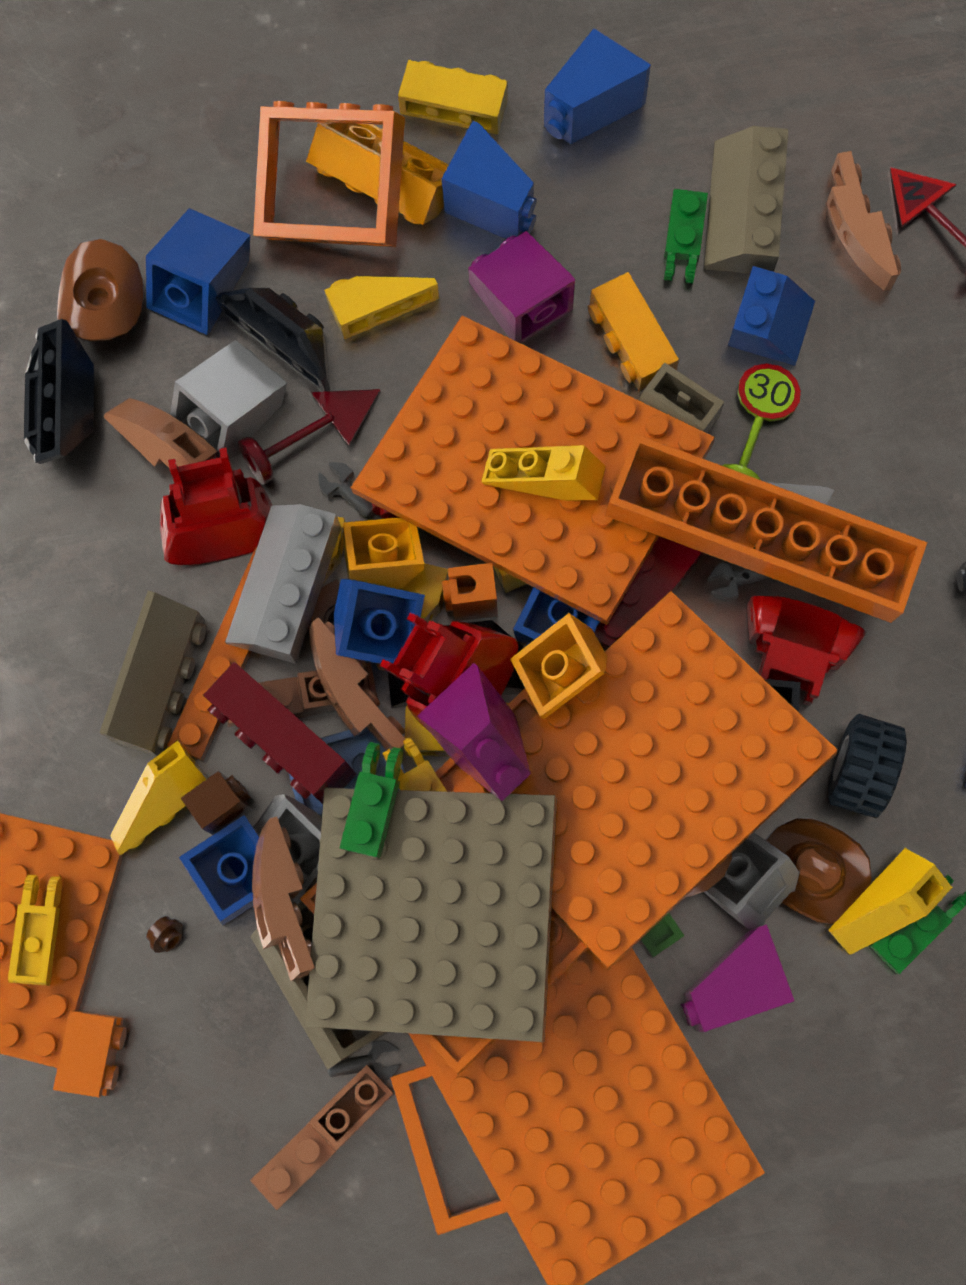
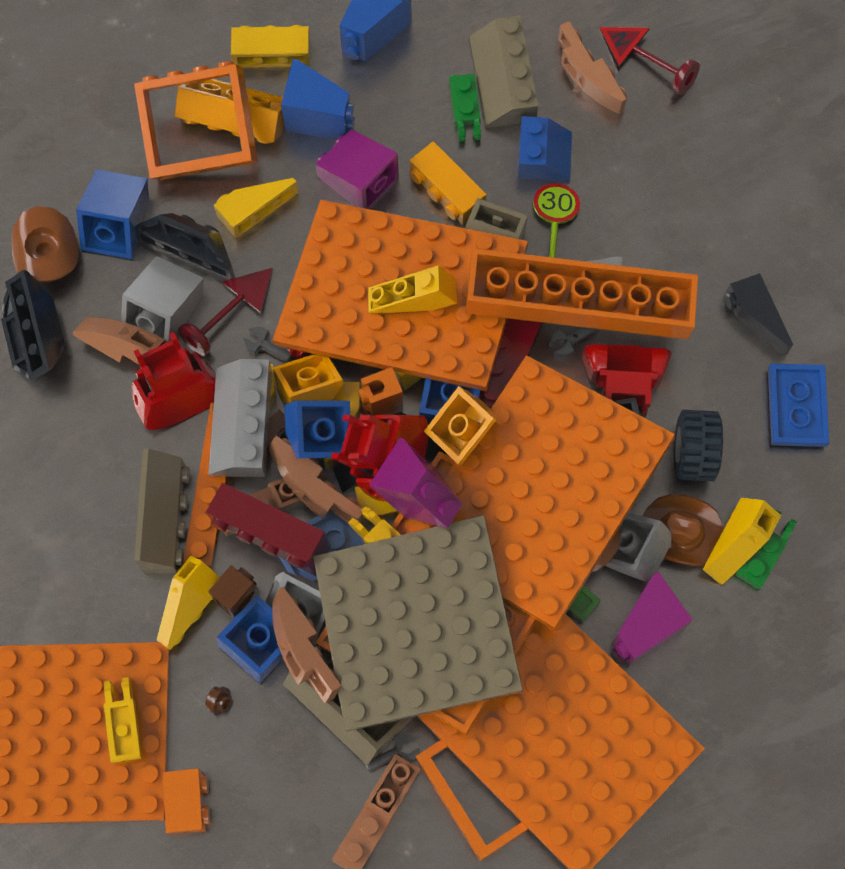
camera: 20 degrees left, 5 degrees down
green hinge [339,742,404,859] -> none

